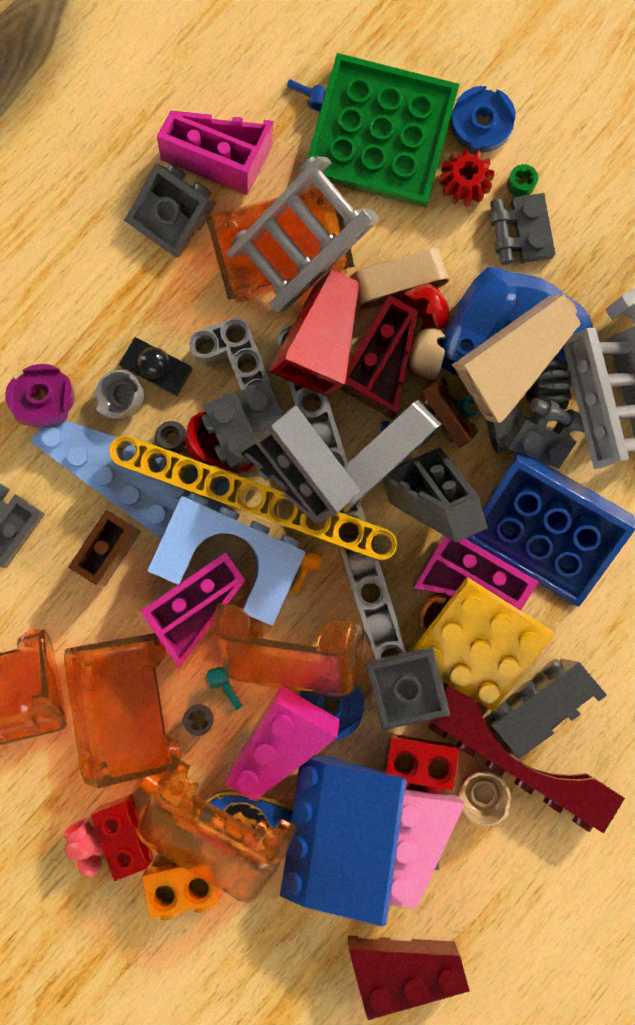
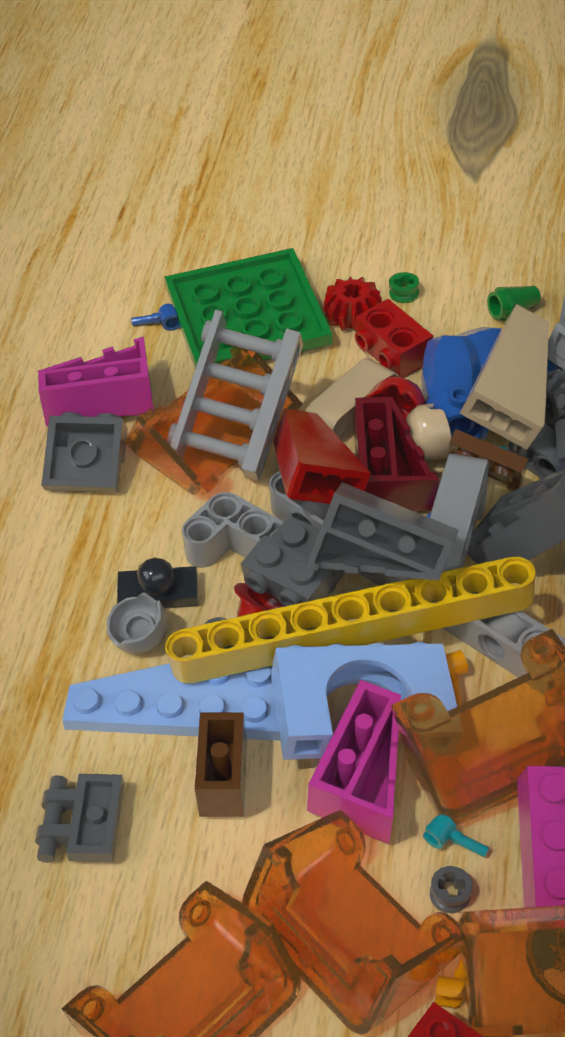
camera: 30 degrees left, 35 degrees down
magenta plate [5,364,75,427] -> none
blue plate [450,86,516,155] -> none
dark grey plate [489,193,556,265] -> none
none -> red brick [355,299,434,378]
none -> green cone [487,285,541,321]

